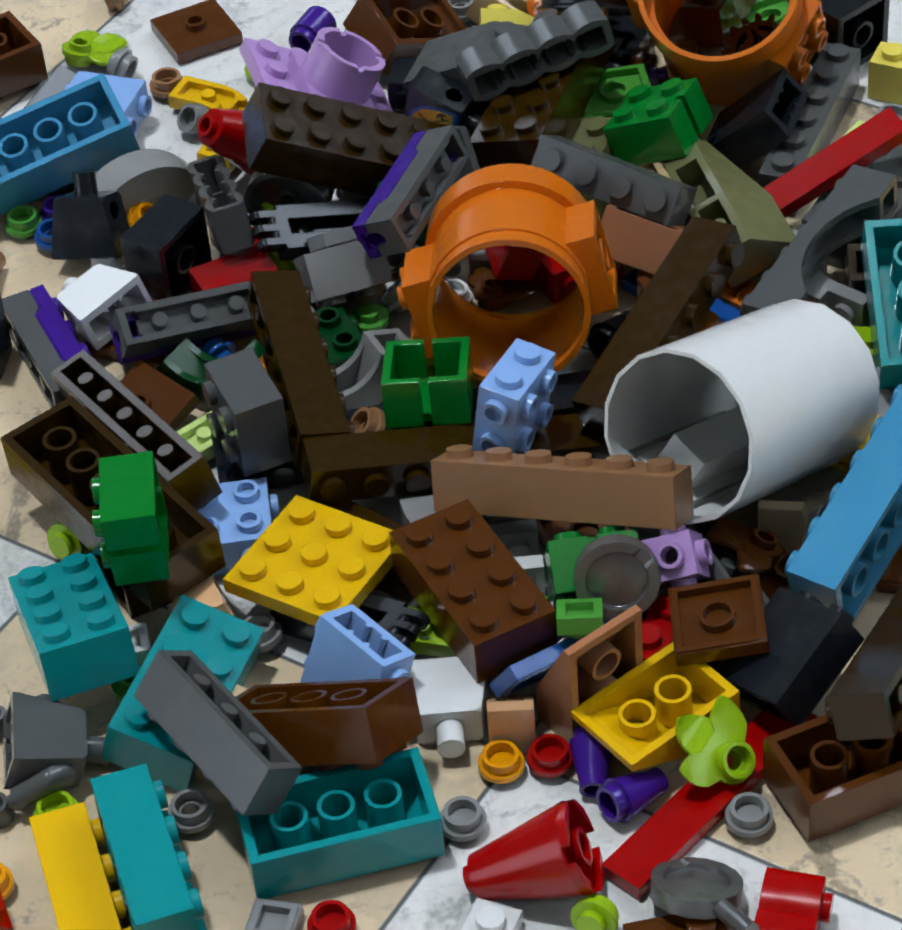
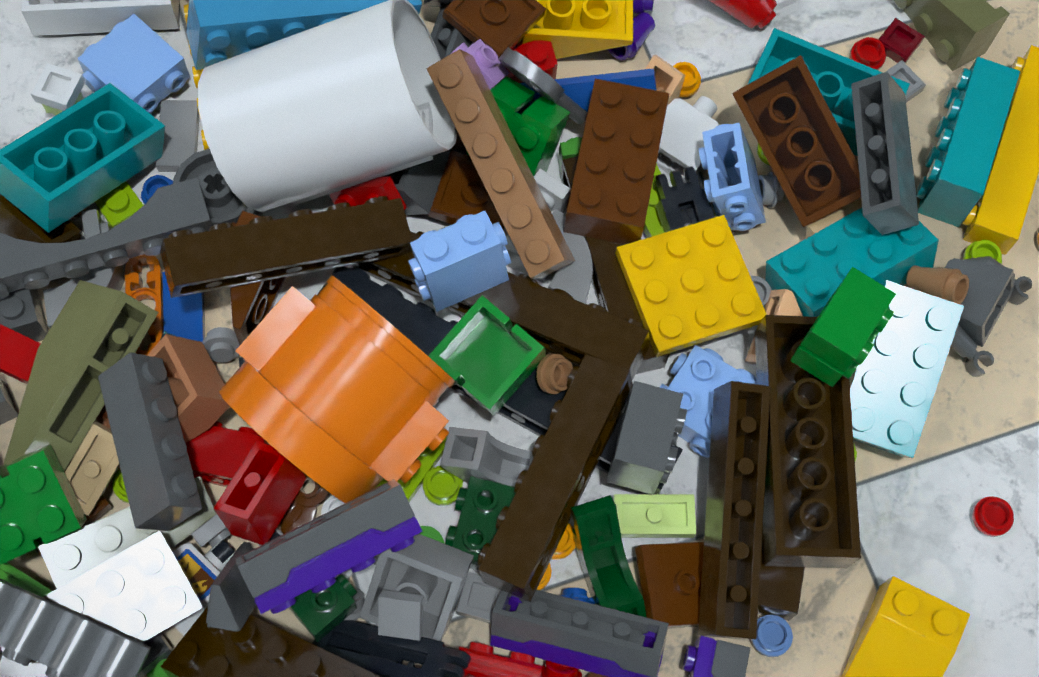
camera: 150 degrees left, 25 degrees up
light grey plate [440,796,487,842] -> none
red plate [527,734,573,778] -> none
nougat slope [536,604,643,744] -> none
bright green plate [556,597,603,639] -> none
none -> medium nougat cone [906,265,969,304]

